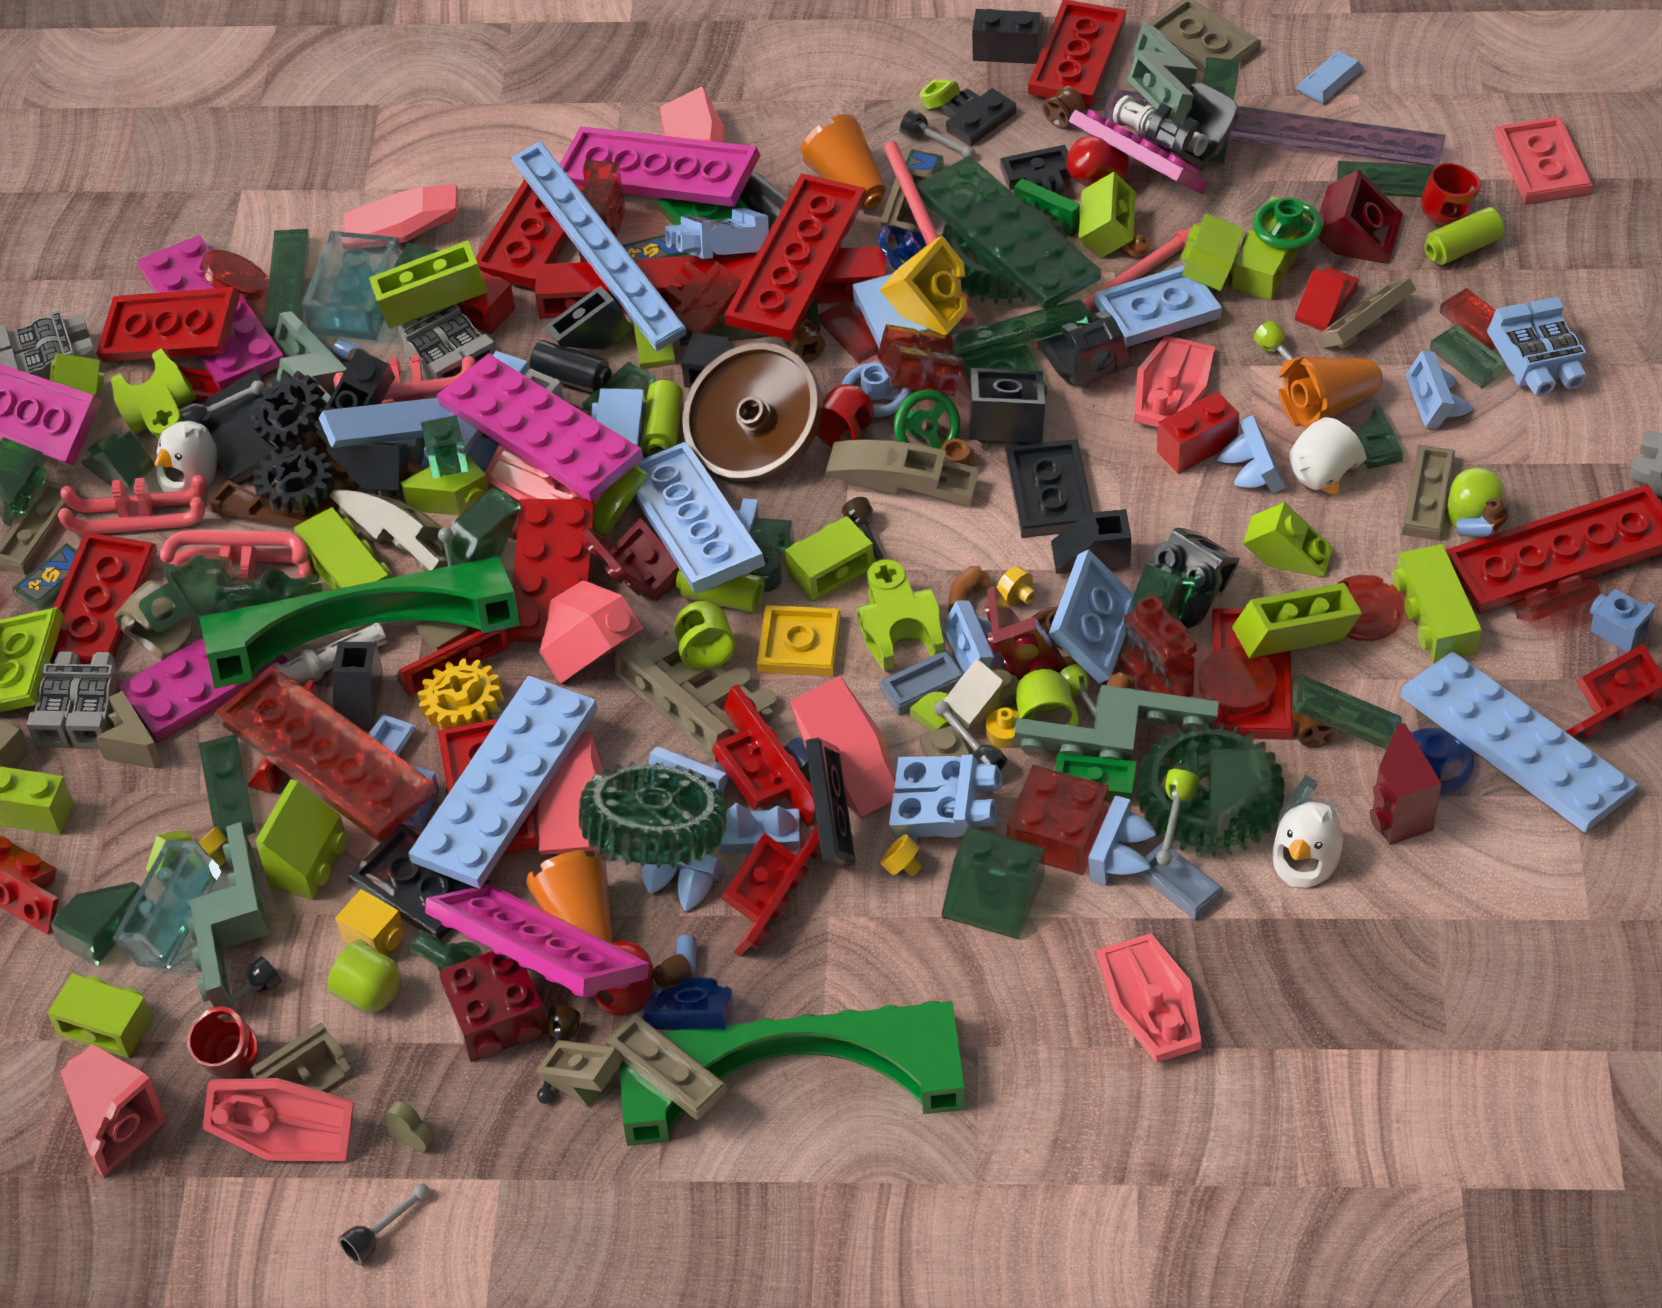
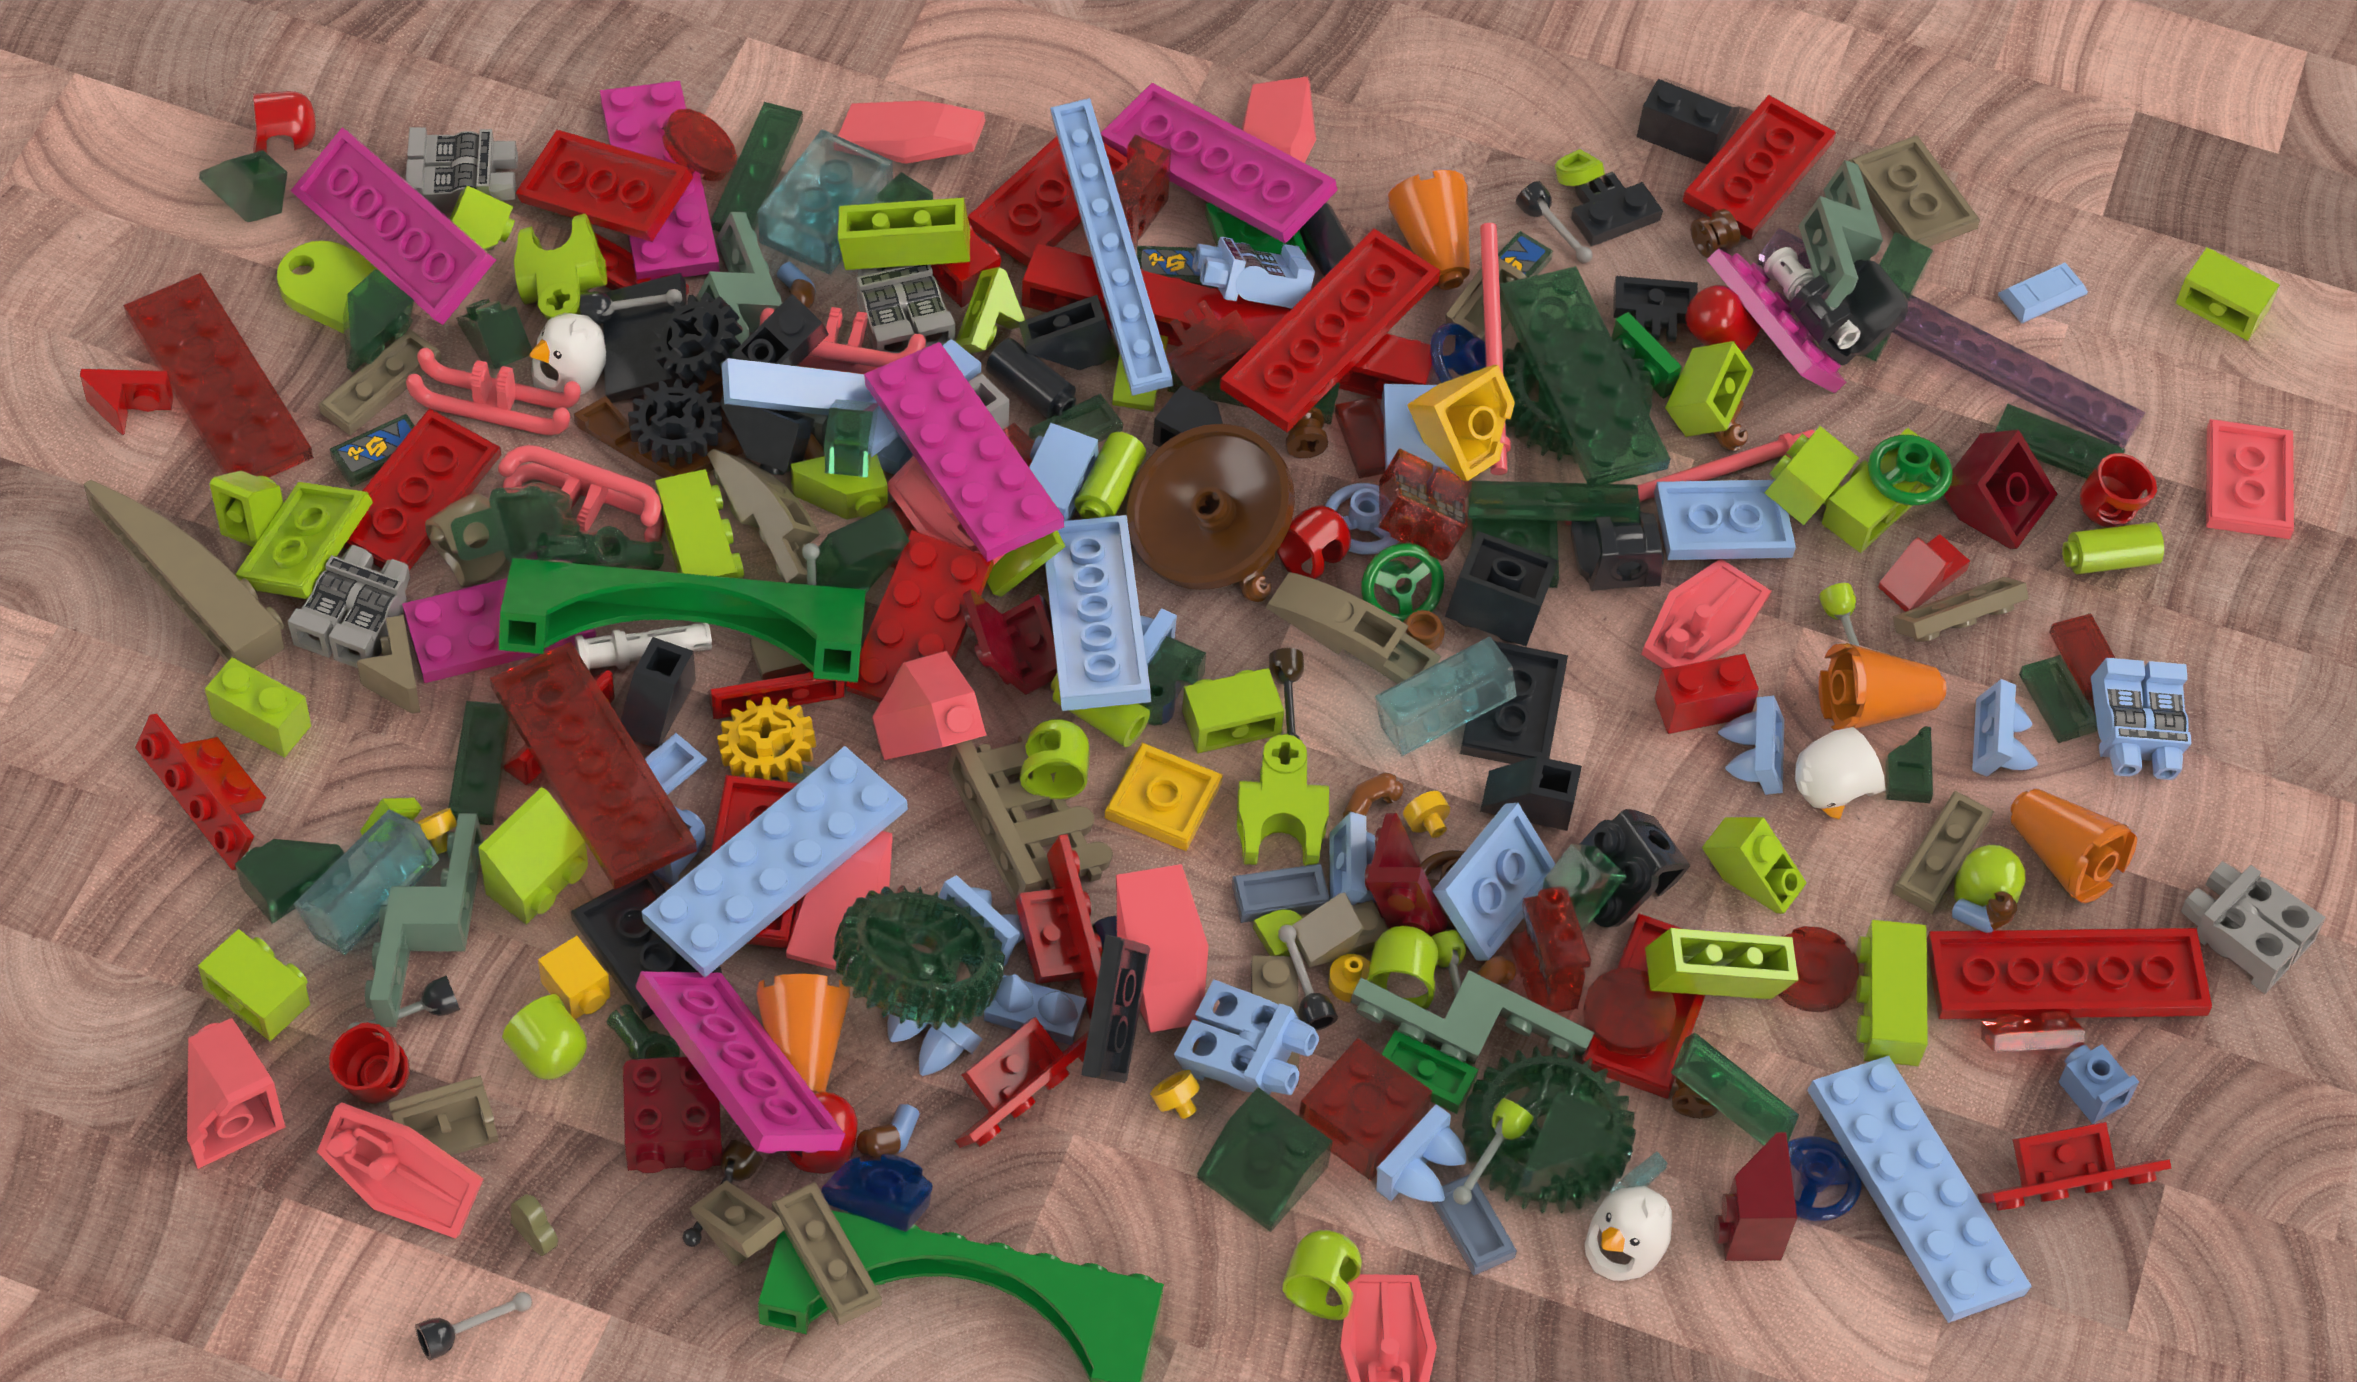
camera: 10 degrees right, 5 degrees up
none -> lime slope [956,267,1025,353]
none -> dark orange arm [1239,555,1275,602]
none -> lime helmet [1282,1230,1362,1320]
none -> clear light blue brick [1375,636,1517,756]
none -> orange cone [2010,789,2137,904]
none -> lime brick [2175,247,2280,341]

